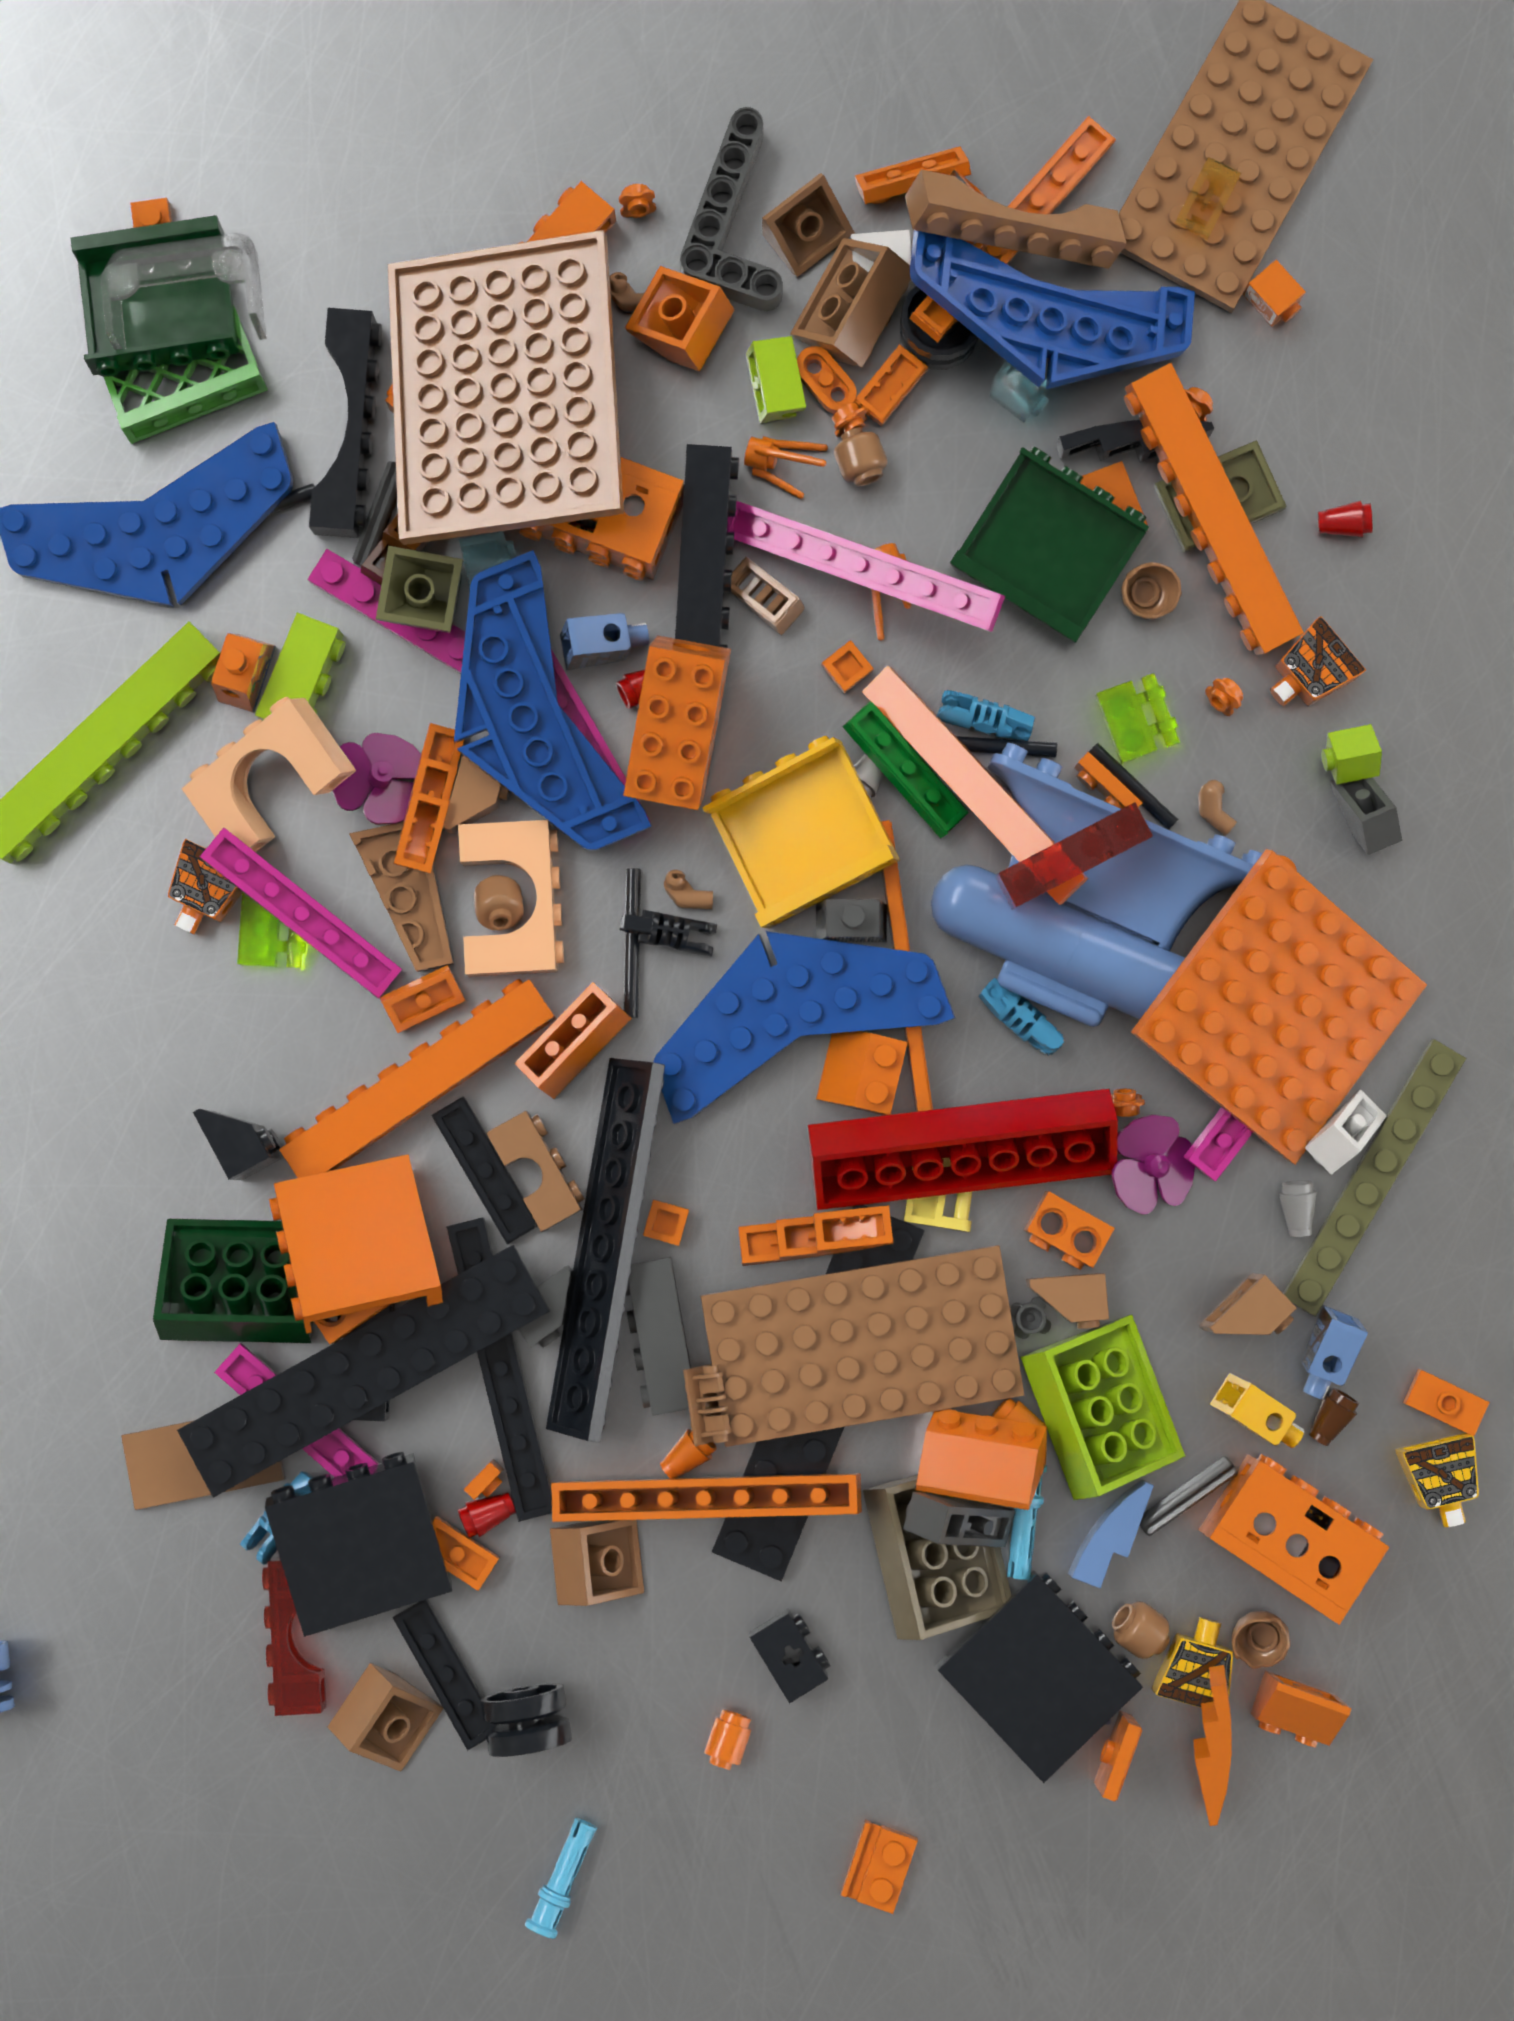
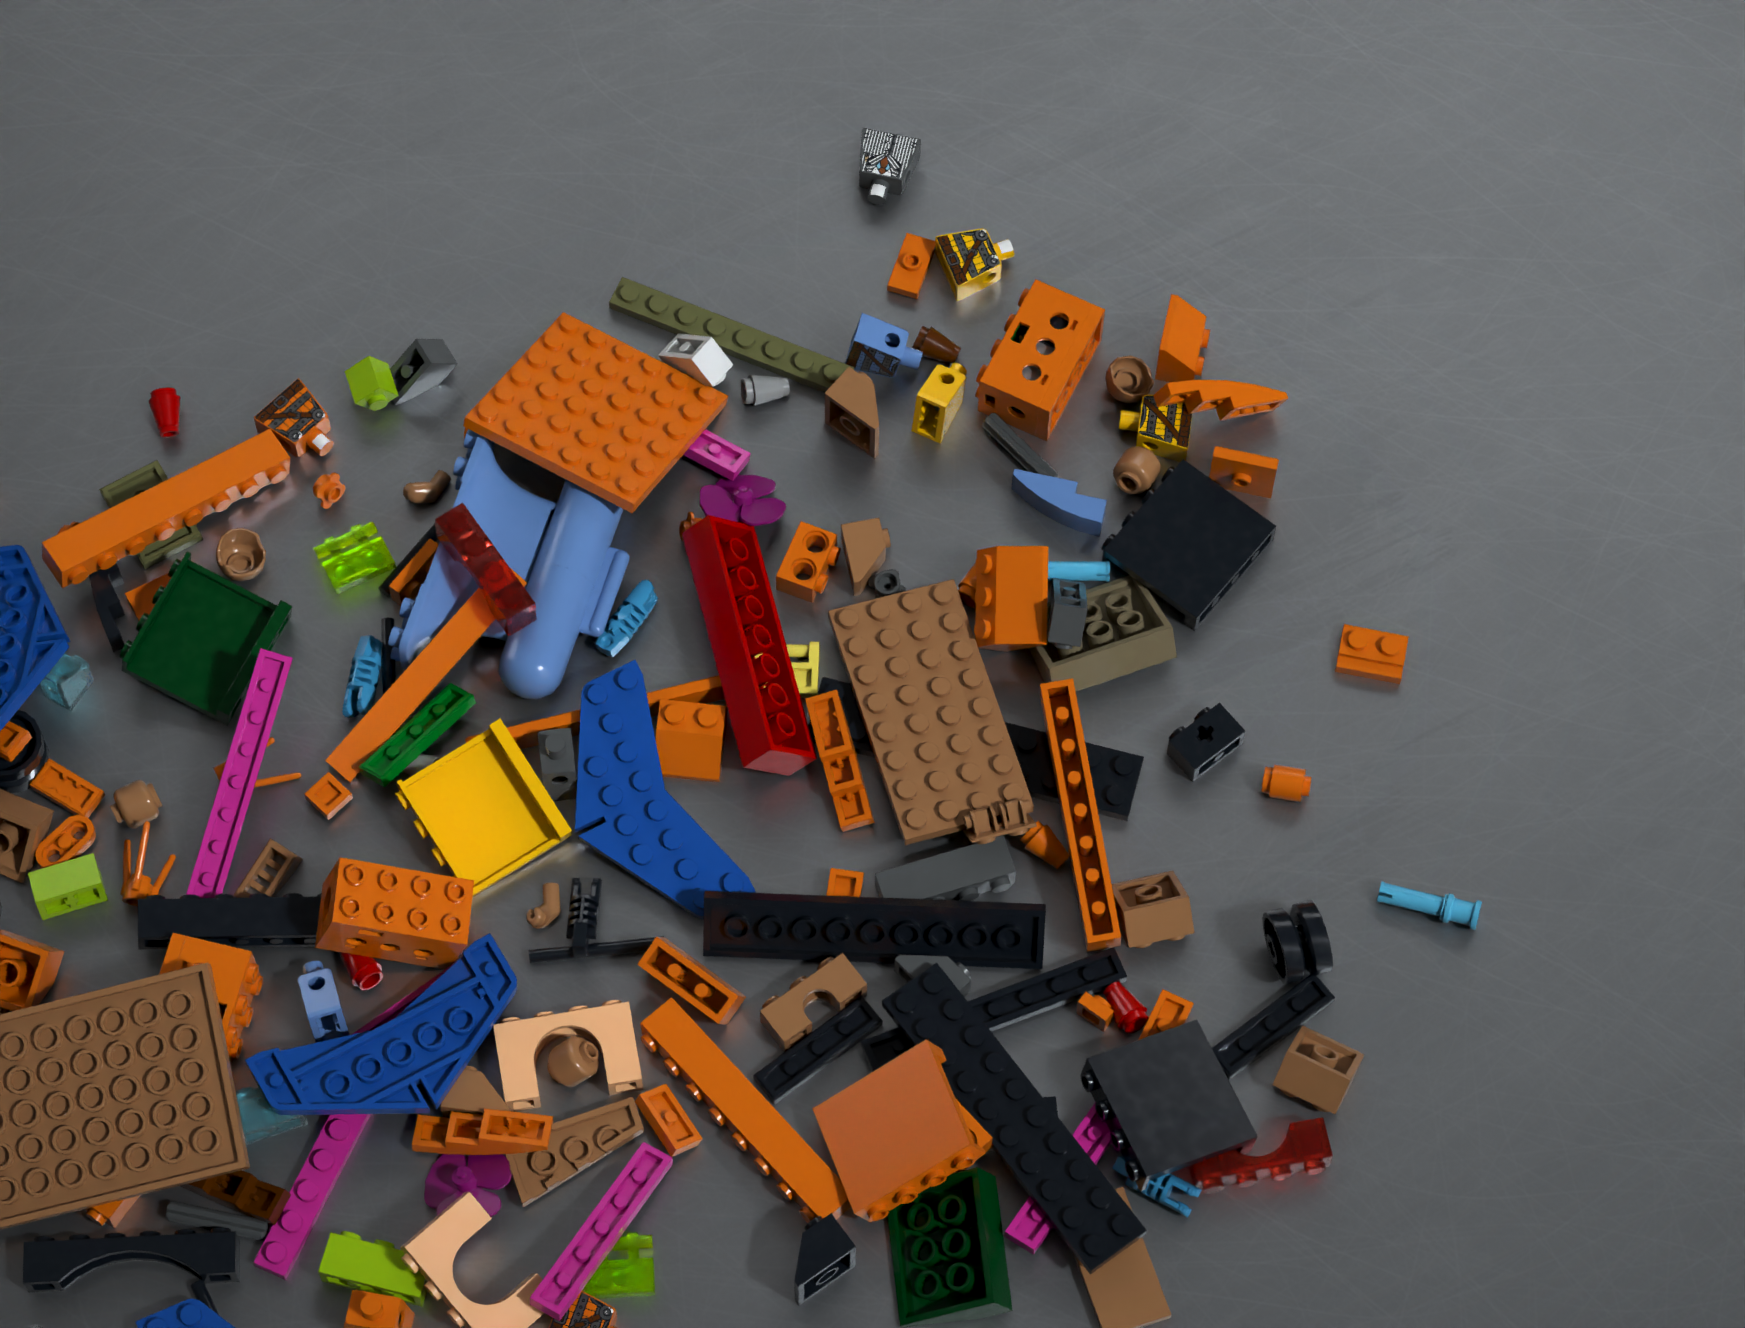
camera: 100 degrees left, 20 degrees down
olive slope [376,546,463,633] -> none
orange plate [832,402,868,437] -> none
lime slope [1020,1314,1186,1500] -> none

